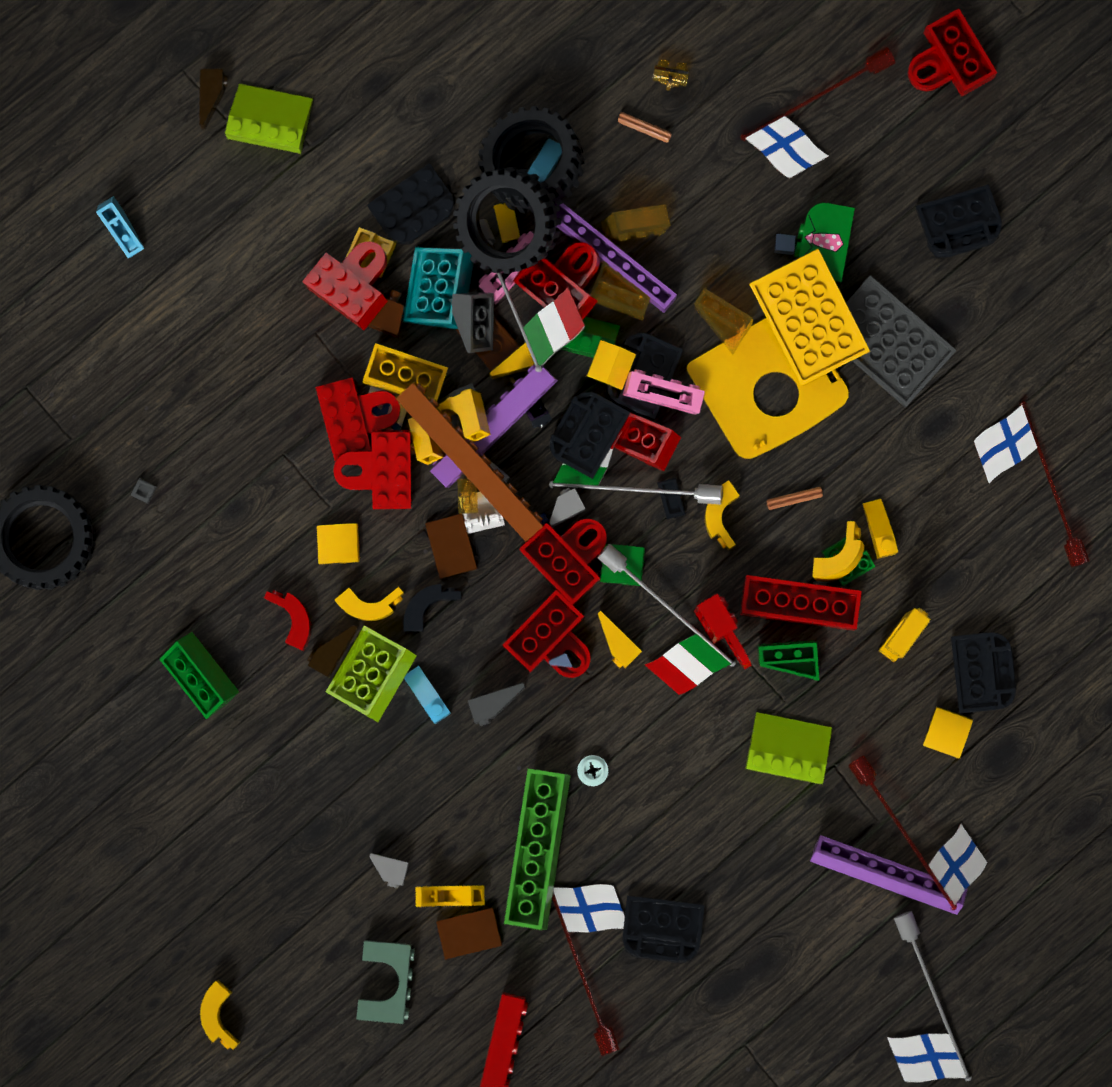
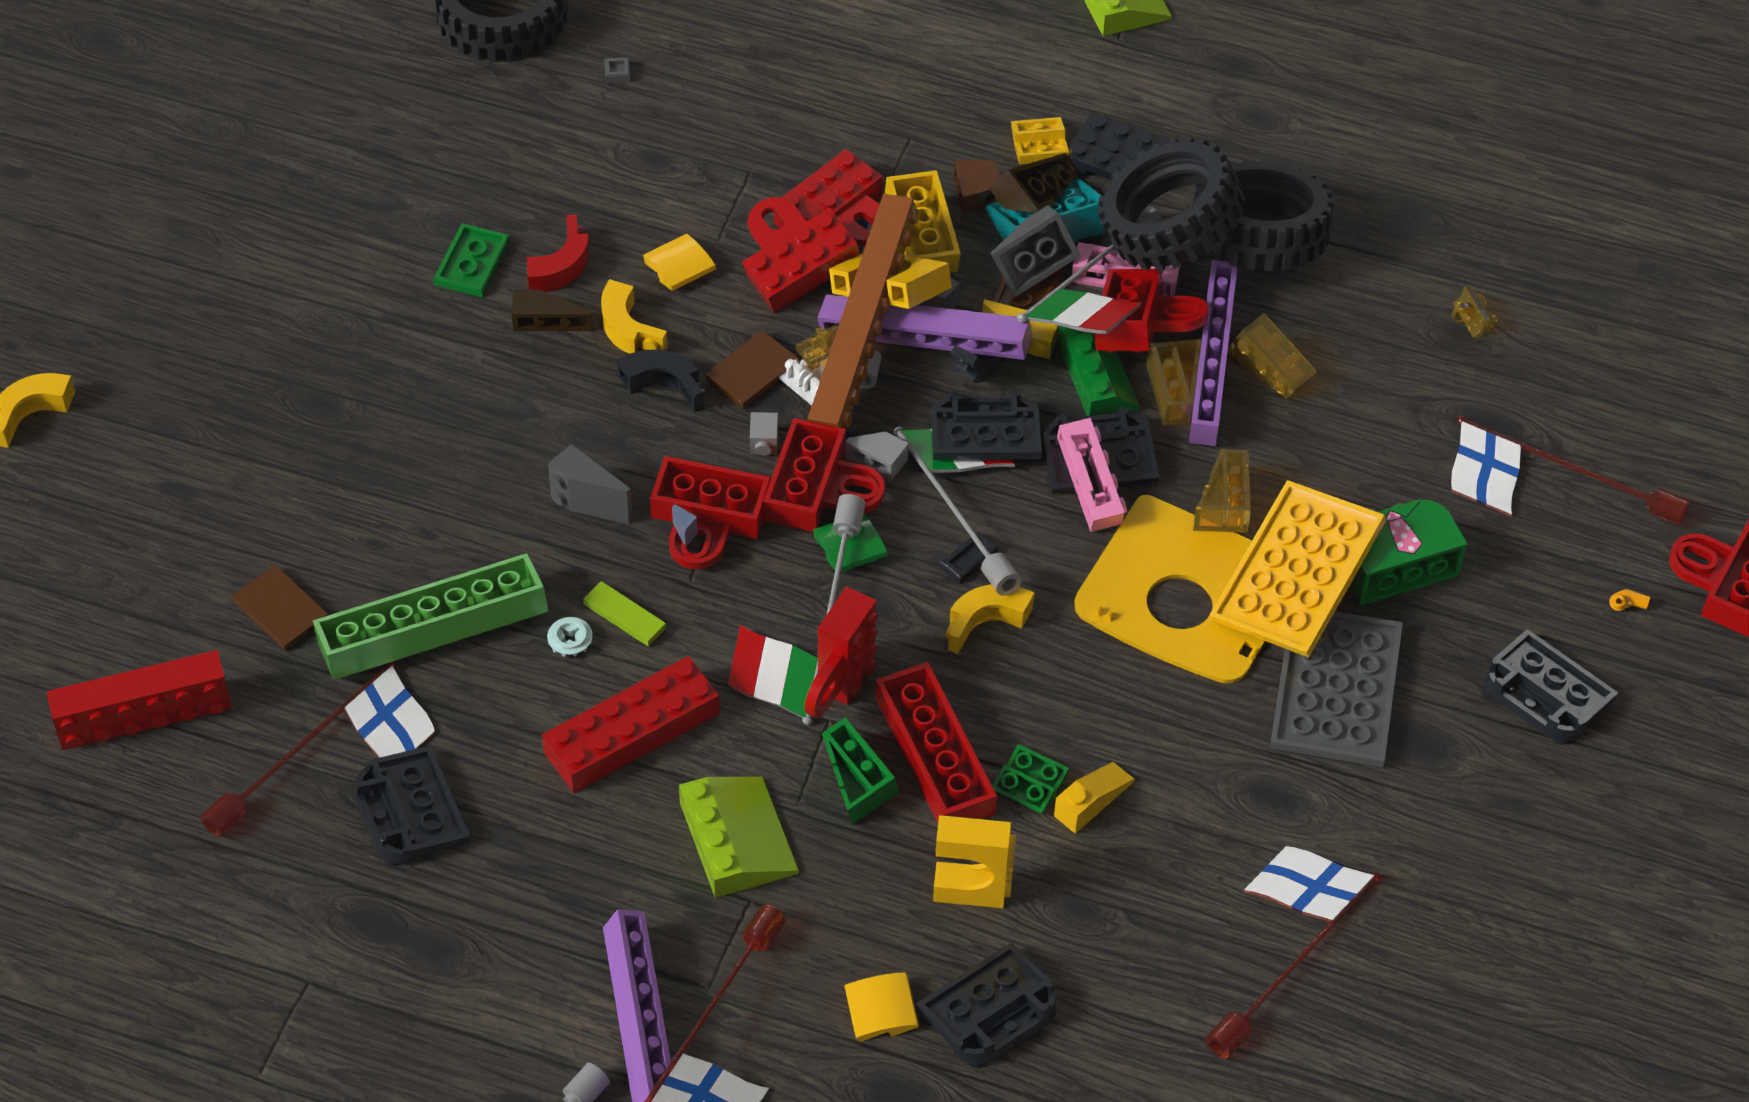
camera: 55 degrees right, 30 degrees down
green slope [159,632,239,720] -> none
red brick [302,241,388,330] -> none
lime slope [326,626,417,722] -> none
sand green arch [356,940,415,1024] -> none
light grey slope [370,853,409,888] -> none
medium azure slope [404,666,451,724] -> none
yellow arch [416,885,485,907] -> none
yellow slope [587,340,636,390] -> none
yellow slope [598,611,642,669] -> none
red slope [614,413,681,471] -> none
nougat axle [618,112,671,143] -> none
nougat axle [767,487,823,510] -> none
yellow arch [813,521,865,582] -> none
none -> green tile [433,223,511,298]
none -> red brick [542,656,720,793]
none -> lime tile [583,581,666,647]
none -> light grey brick [750,412,778,456]
none -> dark brown wedge [990,153,1080,213]
none -> light orange arm [1609,589,1651,611]

